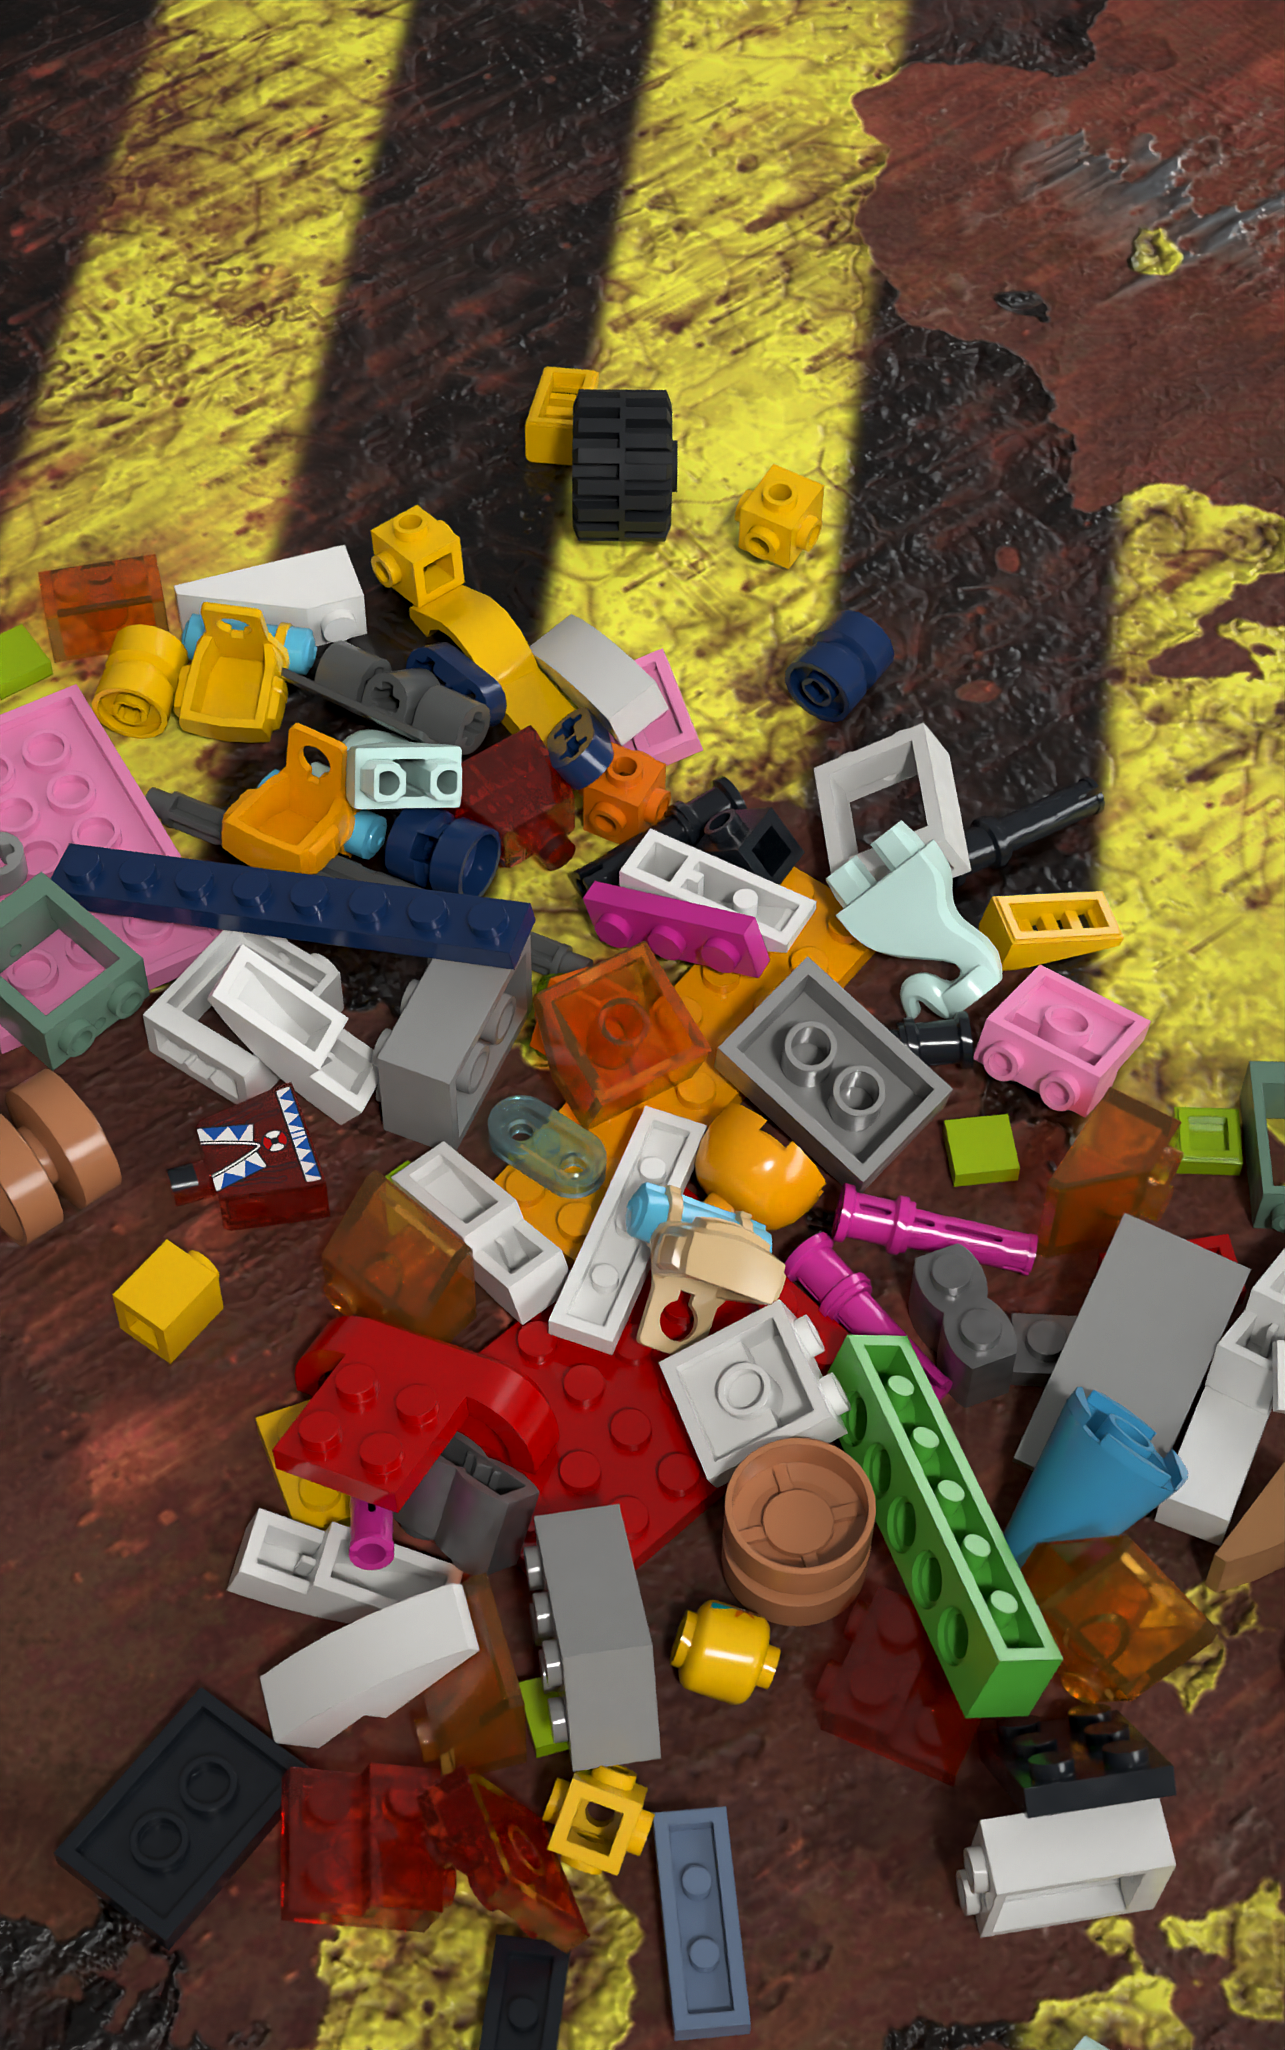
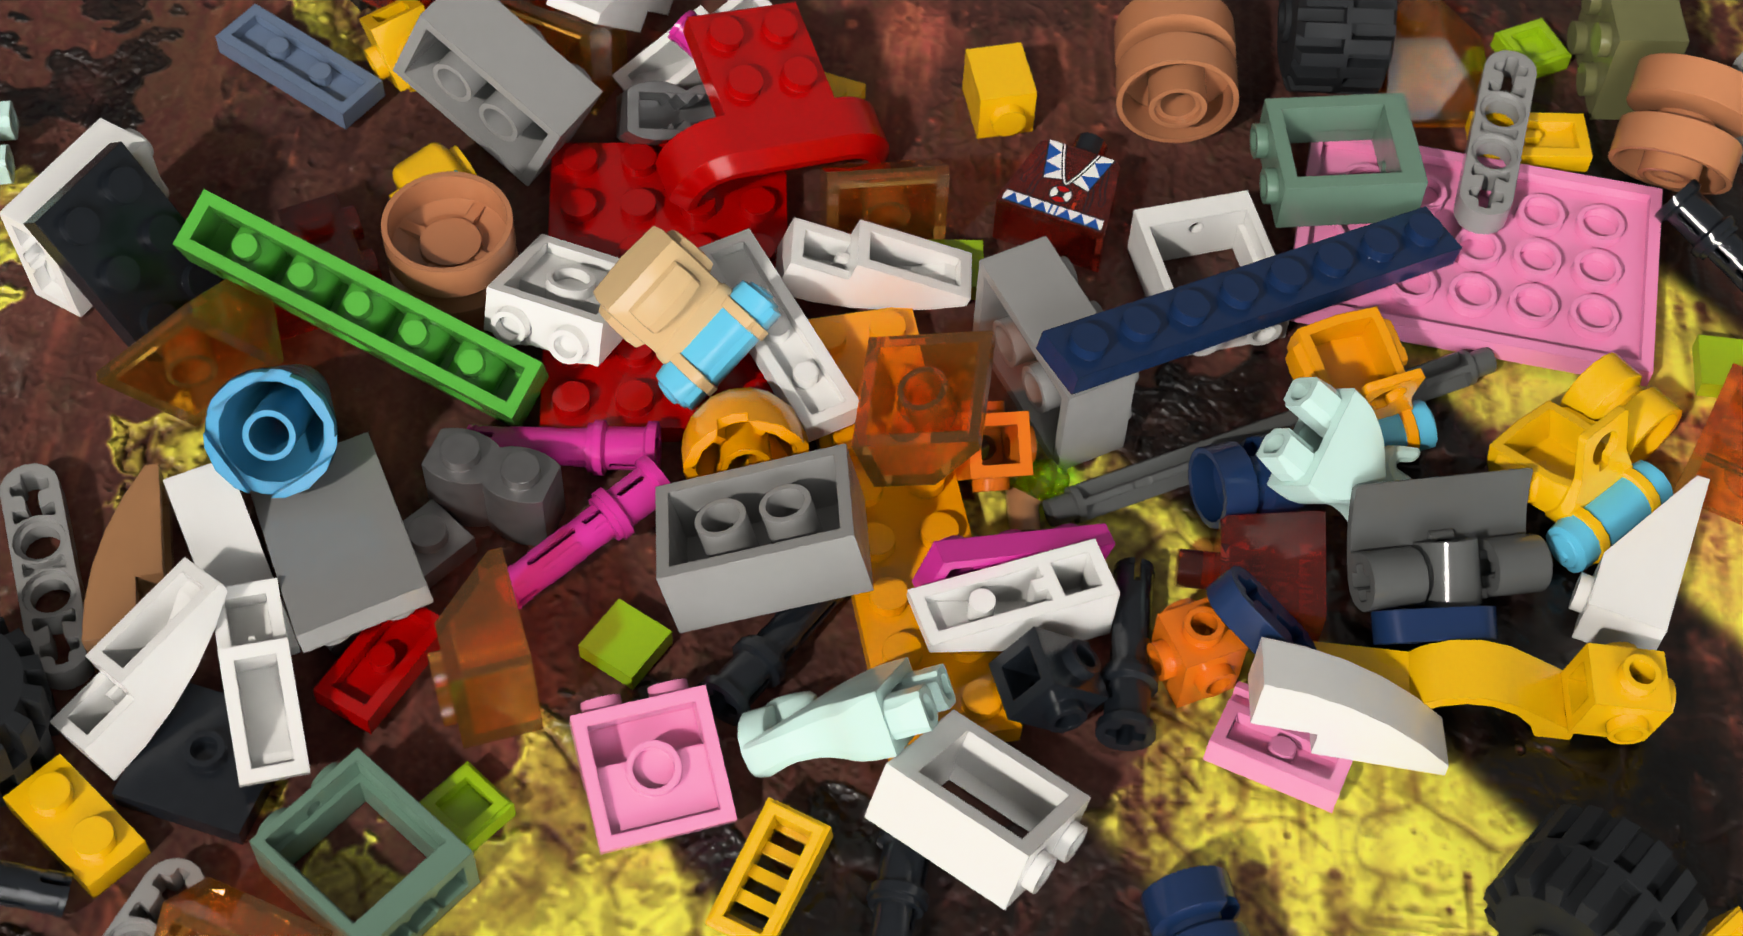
camera: 130 degrees right, 0 degrees up
white slope [207,944,379,1125] -> none
clear light blue plate [488,1095,607,1199] -> none

